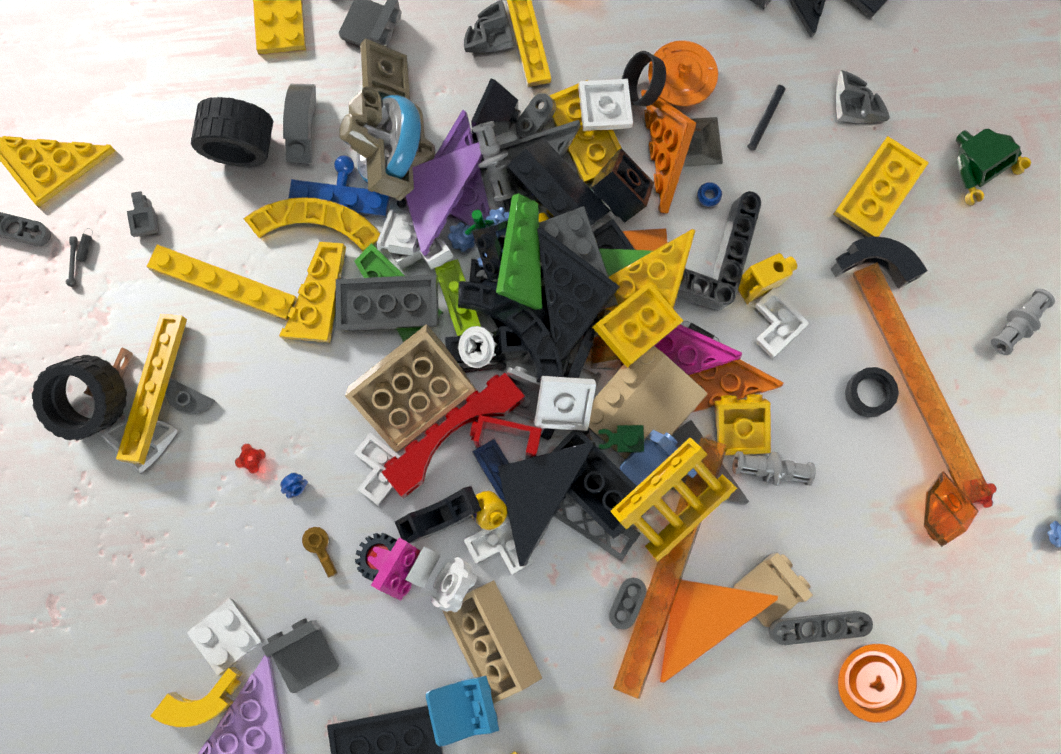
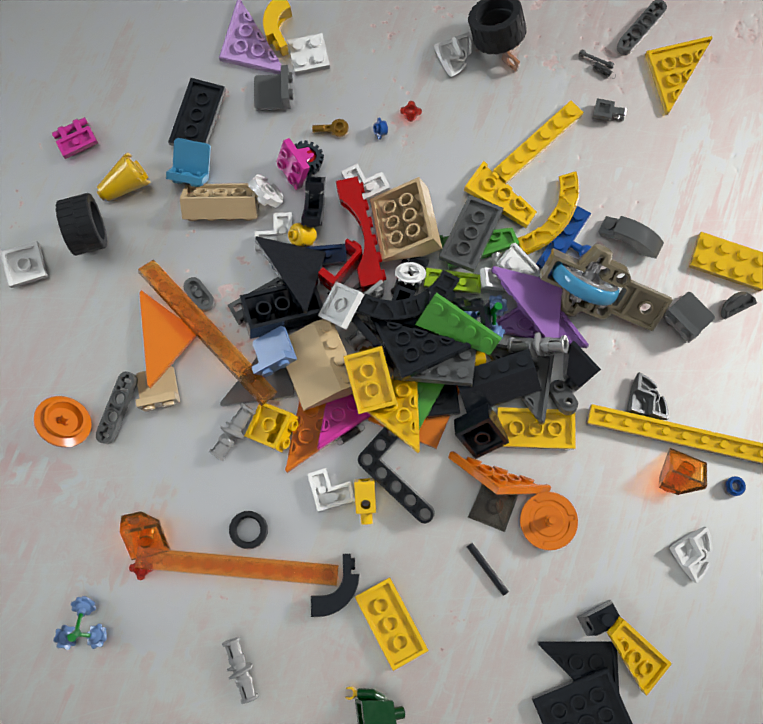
camera: 120 degrees right, 0 degrees up
yellow plate [116,314,187,465] -> none
dark grey plate [165,378,215,415] -> none
black tyre [191,97,274,167] -> none
white sticker [405,546,440,589] -> none
white plate [578,79,633,131] -> none
dark green plate [598,425,644,453] -> none
yellow fence [611,438,737,562] -> none
black tyre [622,51,666,106] -> none
blue plate [697,182,722,207] -> none
dark grey brick [836,70,890,123] -> none

